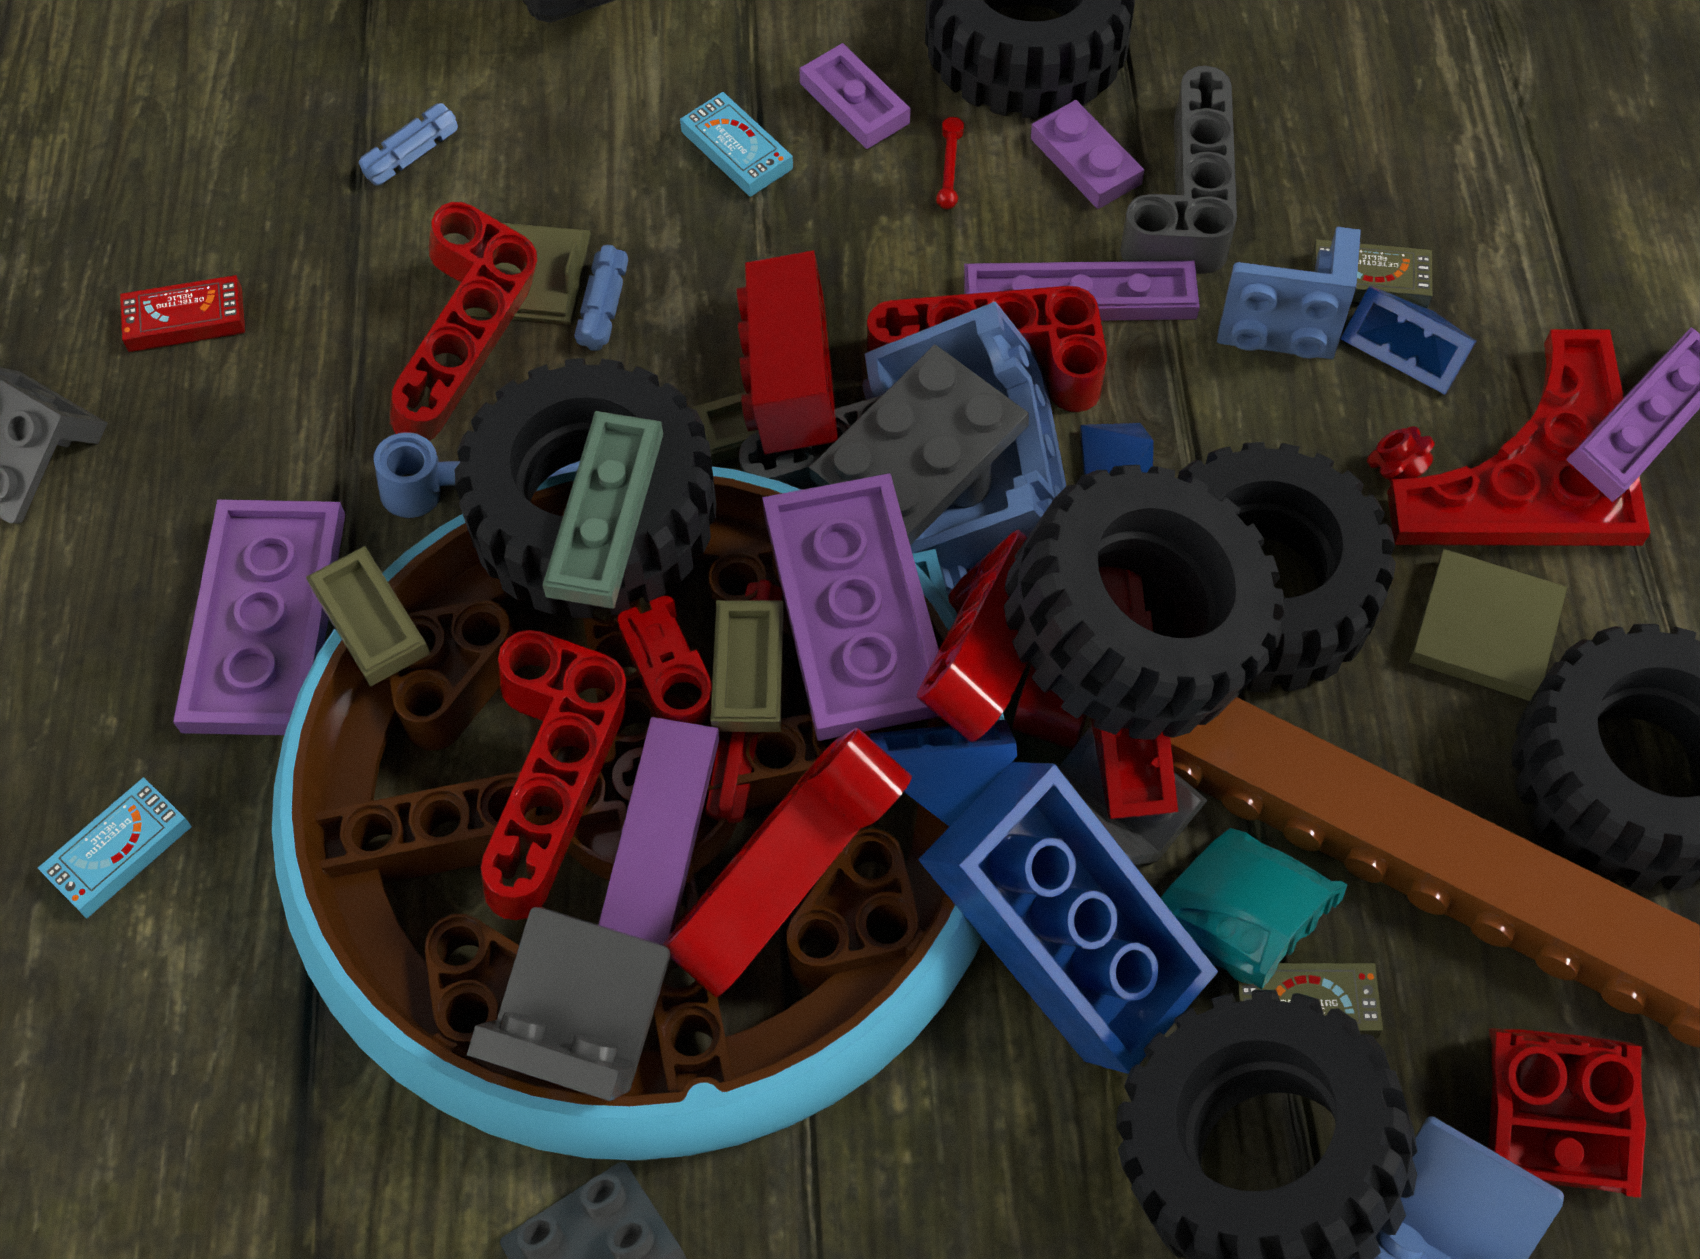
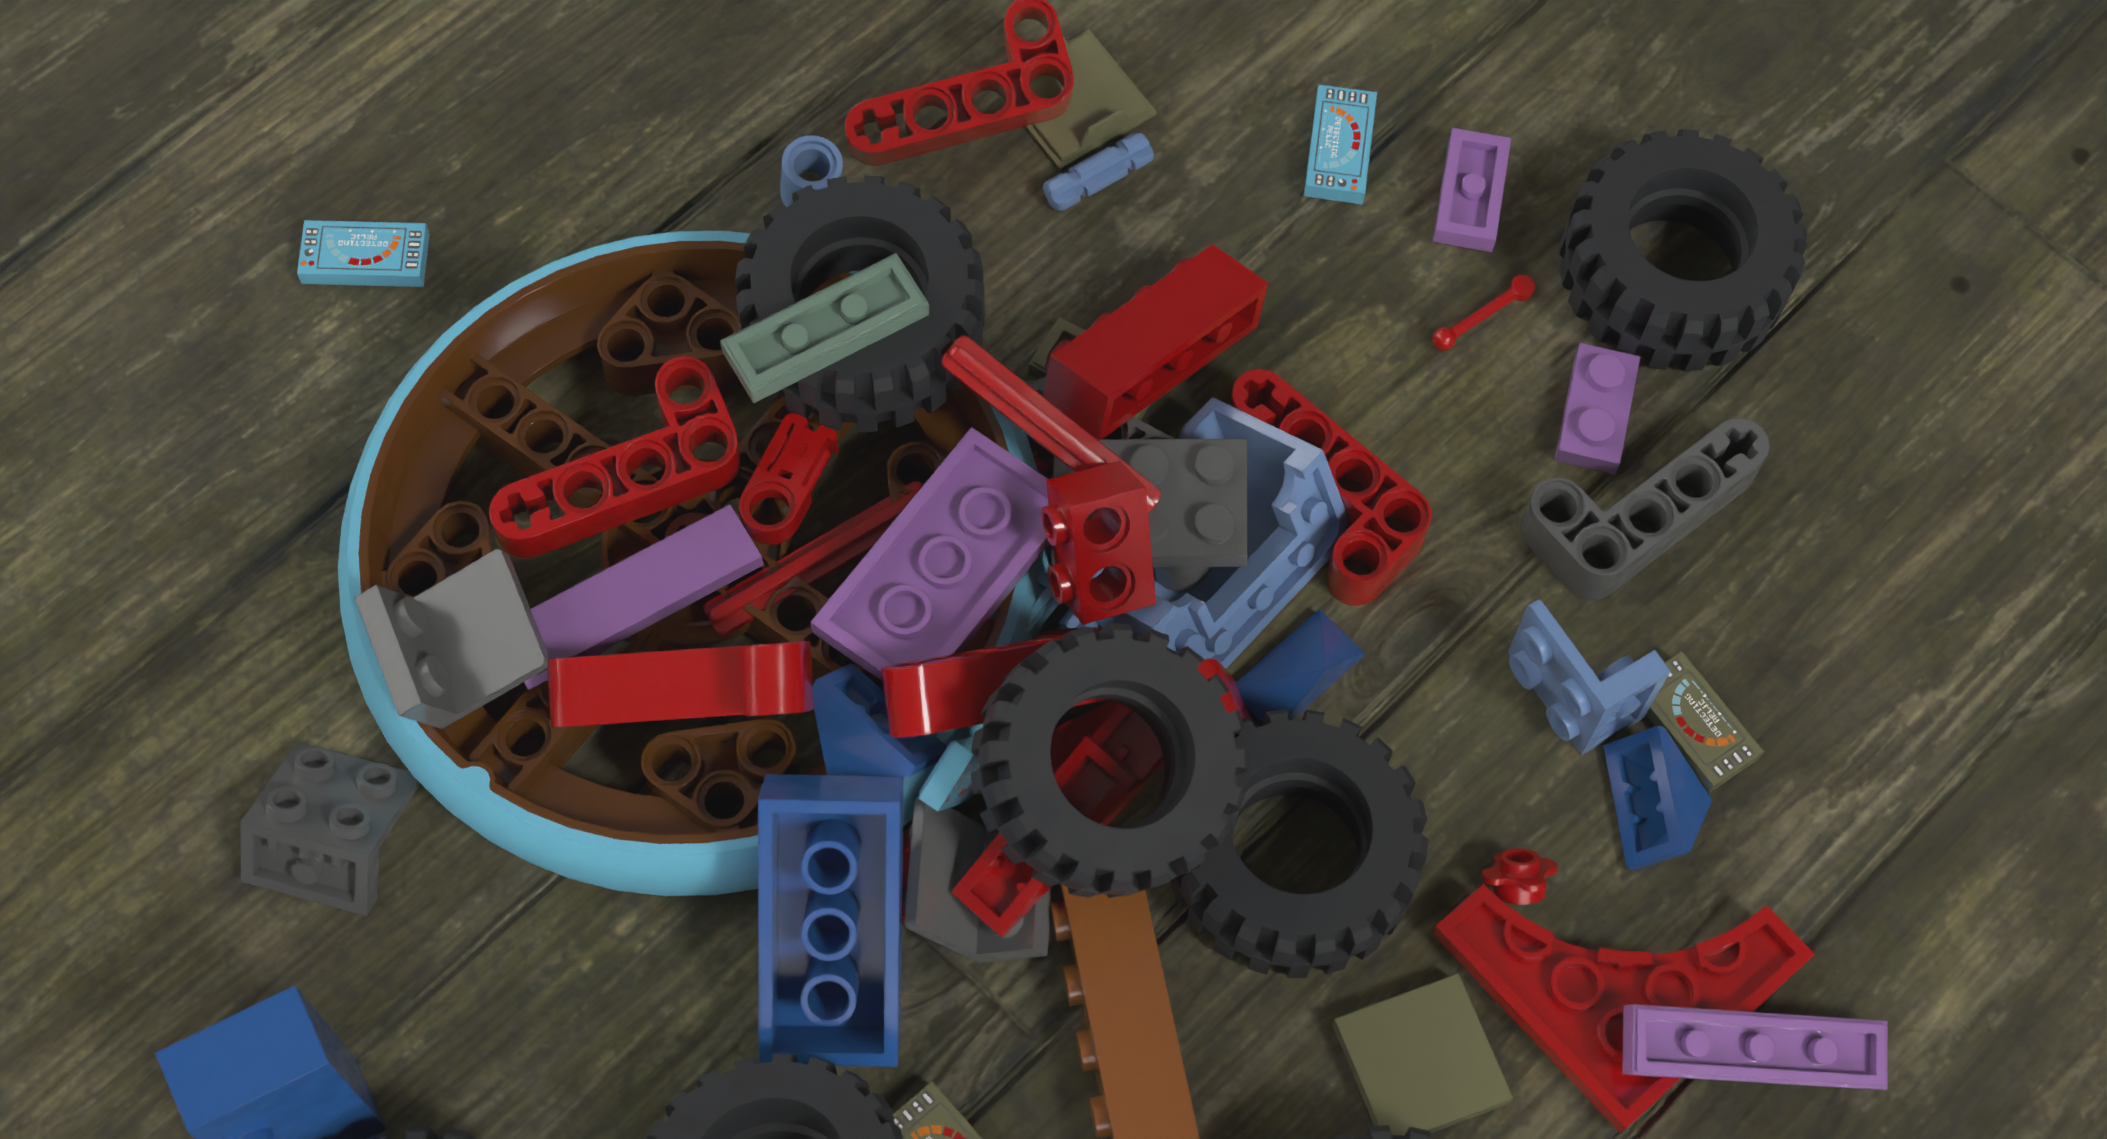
camera: 45 degrees right, 5 degrees up
medium lavender plate [173,500,345,735] -> none
olive tile [306,546,430,687] -> none
olive tile [711,600,784,732] -> none
medium lavender tile [964,261,1200,321] -> none
teal slope [1161,828,1347,990] -> none
none -> medium azure tile [918,736,979,812]
none -> red axle [941,335,1161,514]
none -> red brick [1041,461,1156,625]

